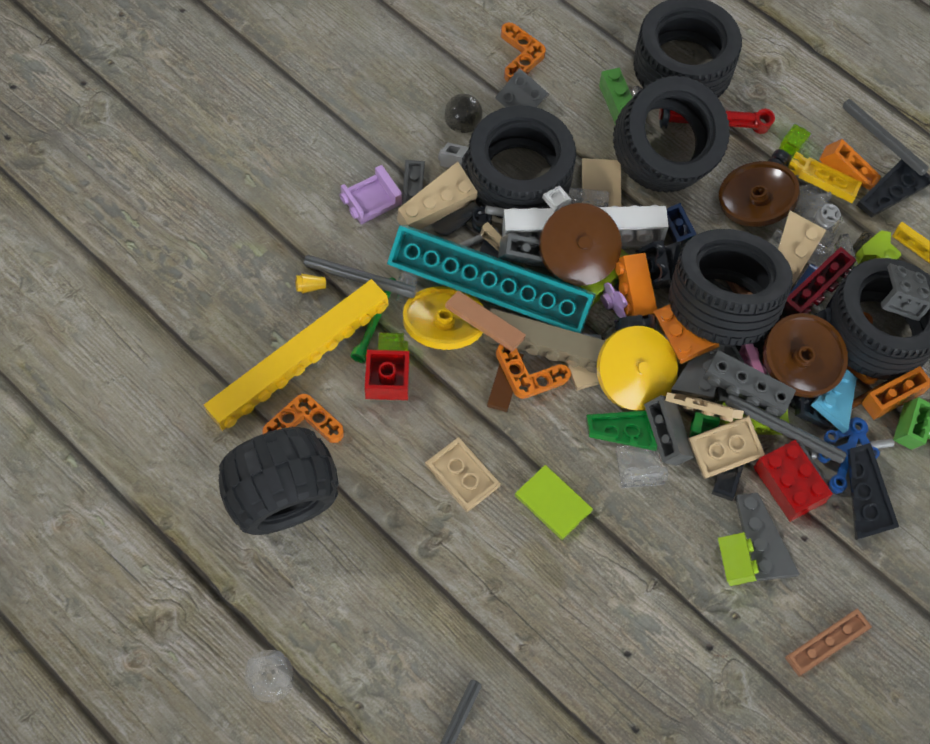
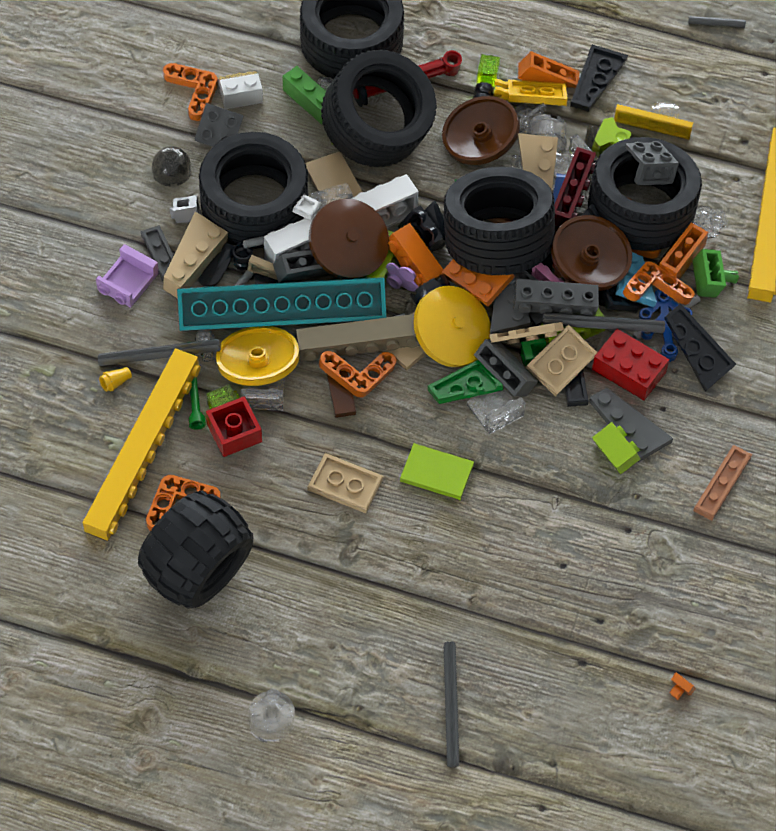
camera: 25 degrees left, 5 degrees down
nougat tile [445,291,526,352] -> none
dark blue brick [666,203,697,248] -> none
light grey wheel [815,204,841,229] -> none
dark grey axle [843,99,929,176] -> none
none -> white slope [217,71,263,109]
none -> clear bracket [241,377,285,410]
none -> orange beam [623,261,695,305]

